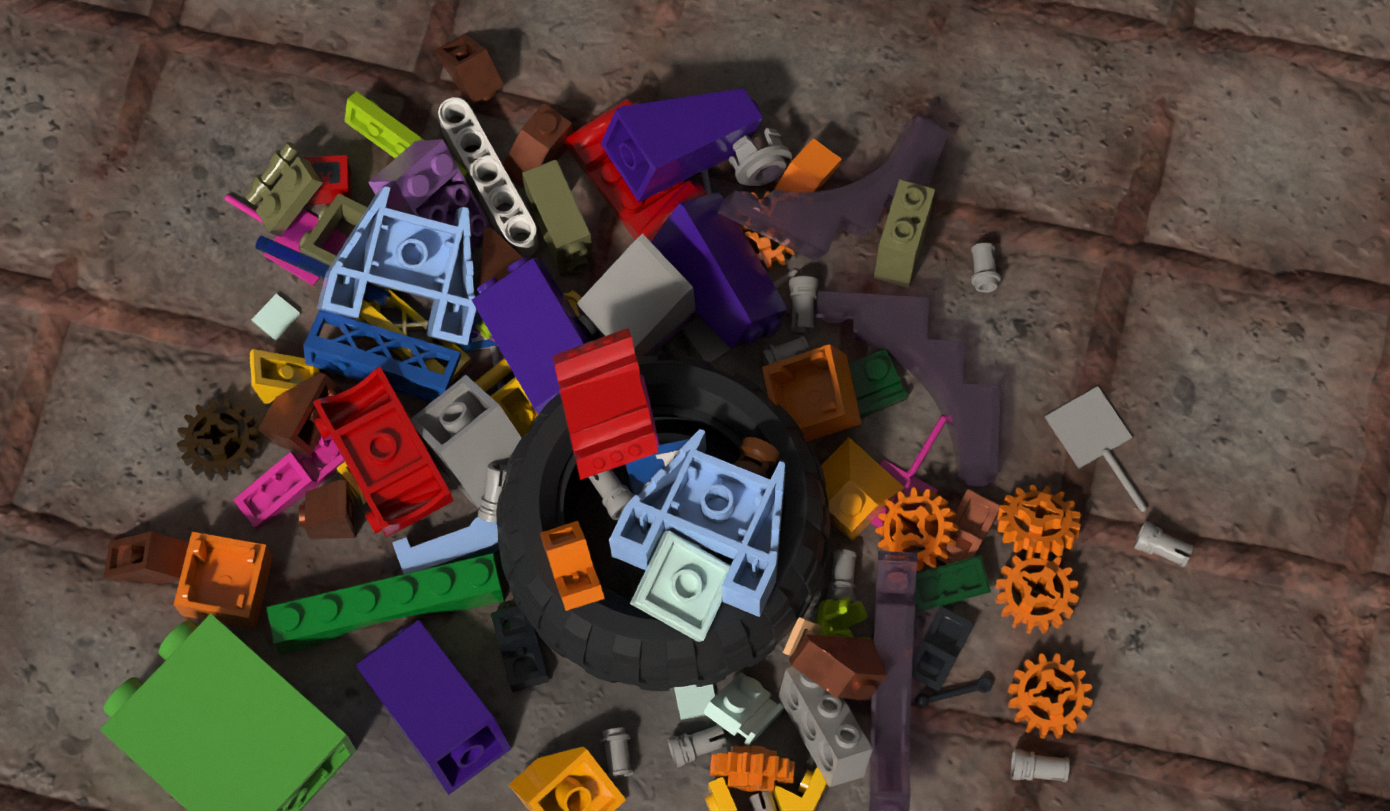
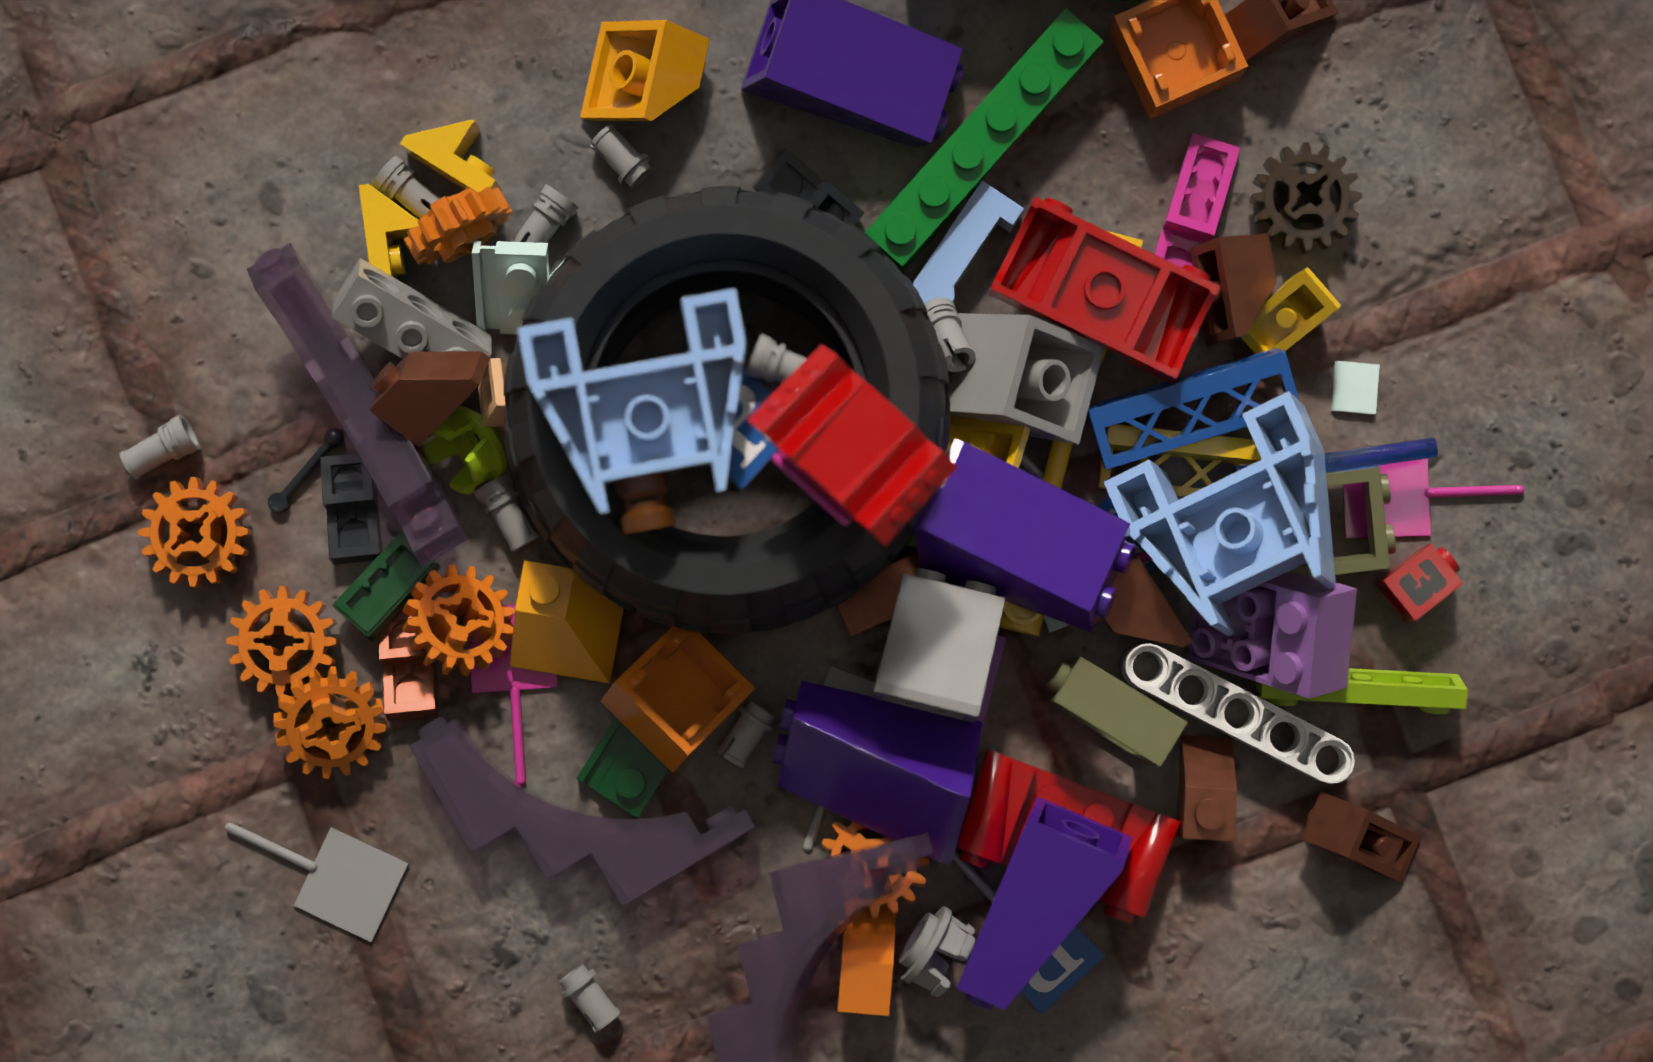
camera: 145 degrees right, 15 degrees up
olive plate [245,142,323,237] -> none
copper slope [298,480,356,539] -> none
orange slope [540,521,605,611] -> none
light aqua tile [630,531,731,642] -> none
light grey pin [789,276,818,333] -> none
olive window [874,179,935,288] -> none
light grey pin [1133,521,1194,568] -> none

